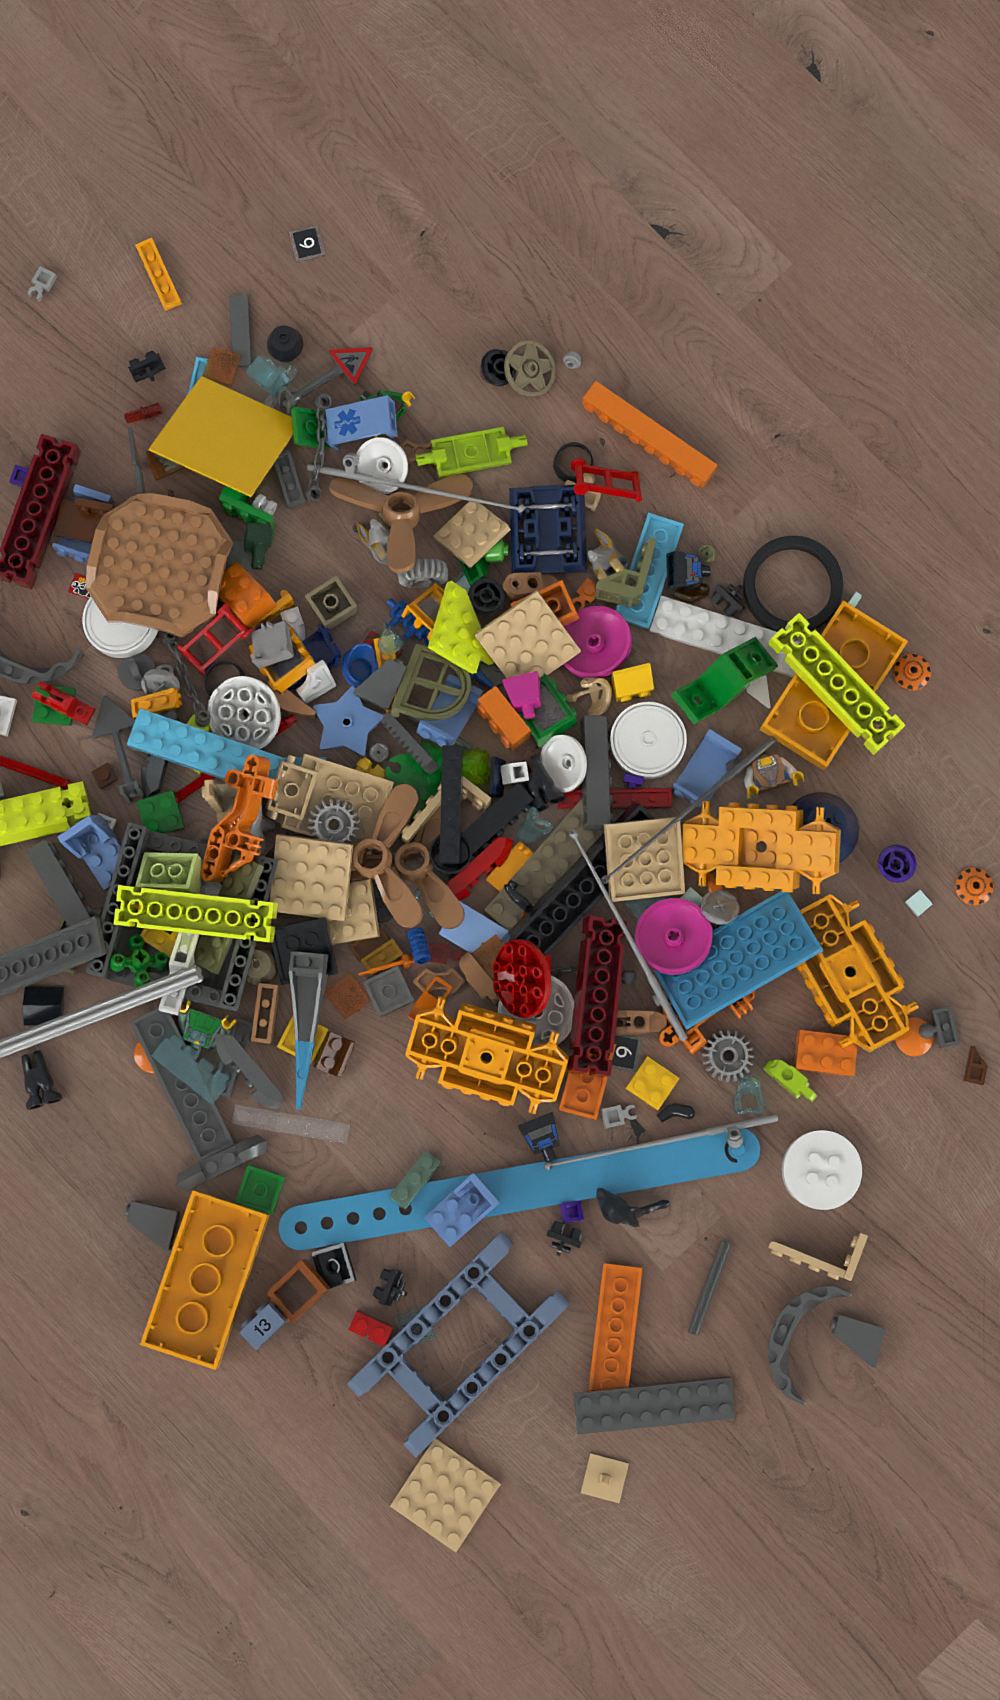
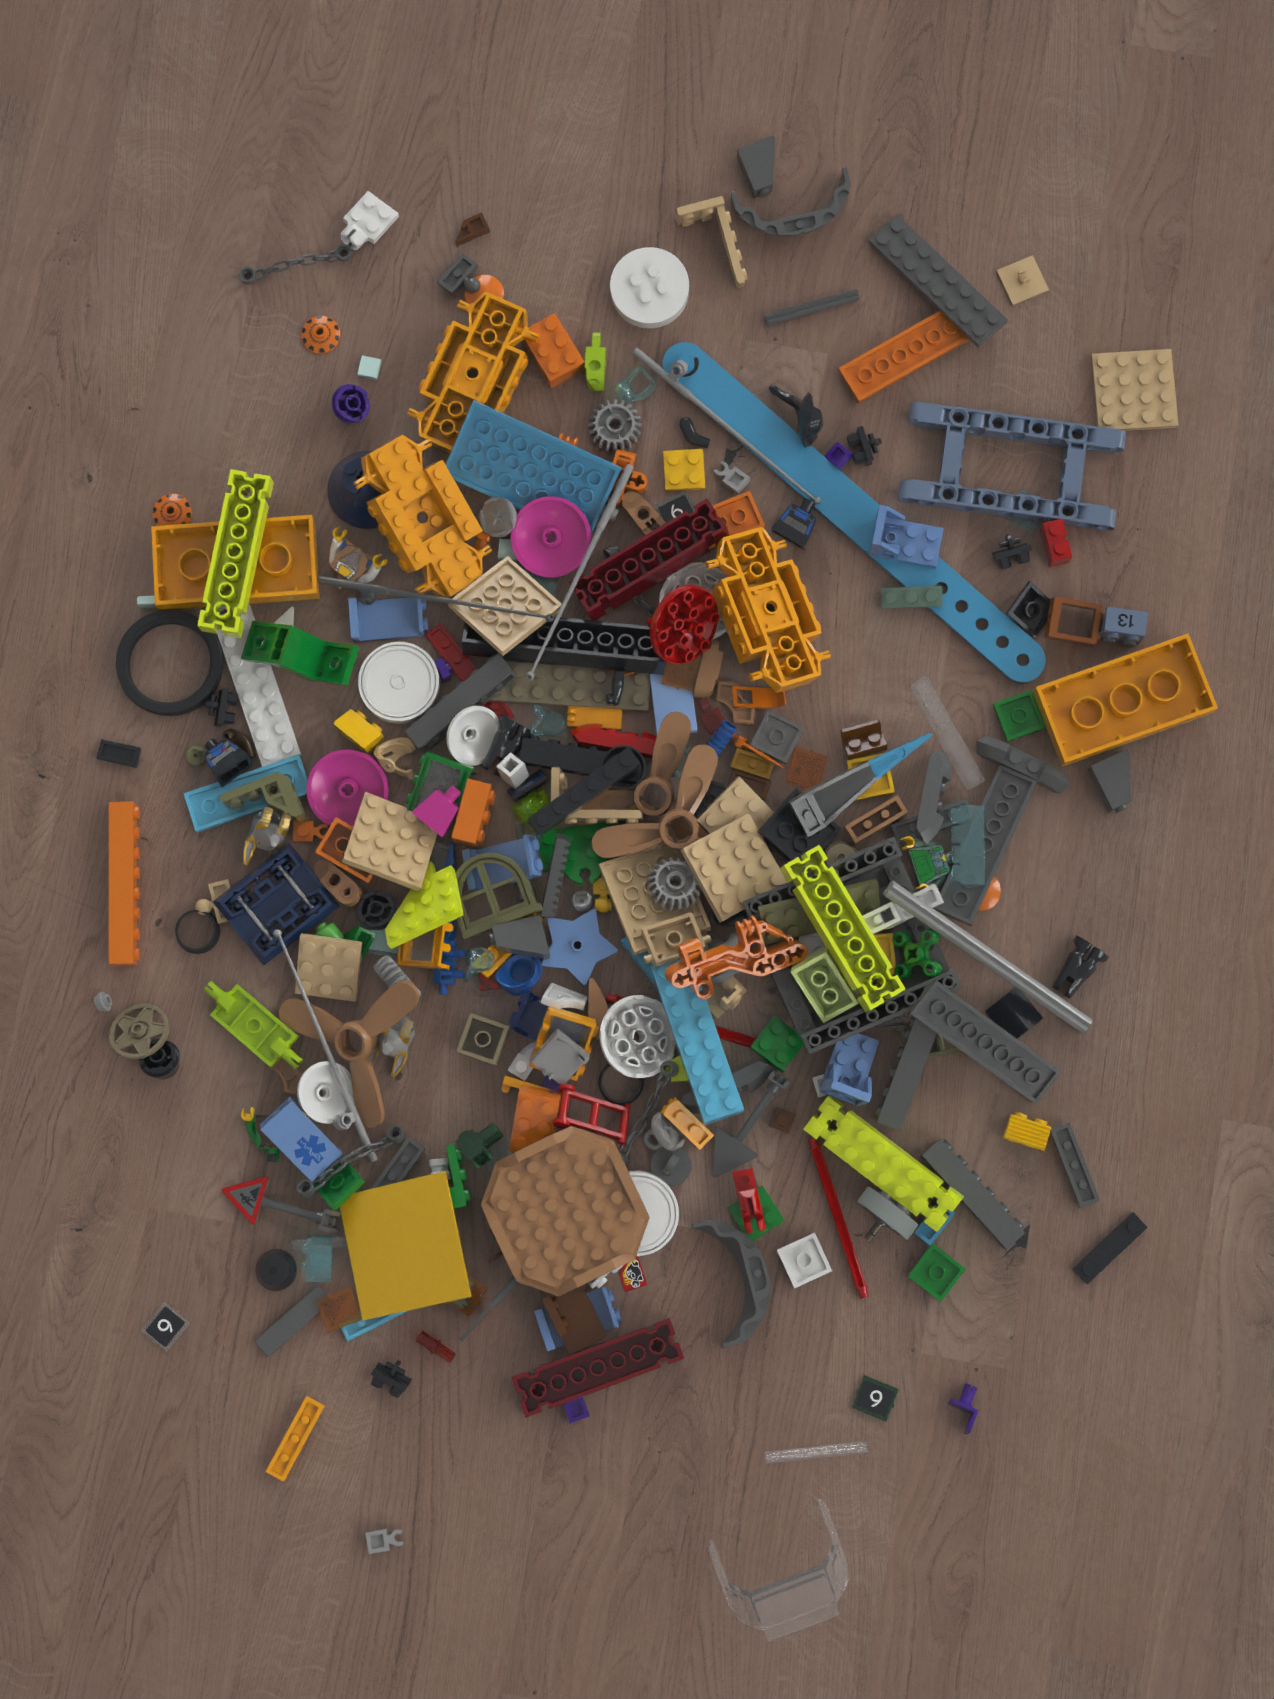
camera: 125 degrees left, 0 degrees up
red piece [571,458,642,502] -> none
none -> black tile [96,739,142,768]

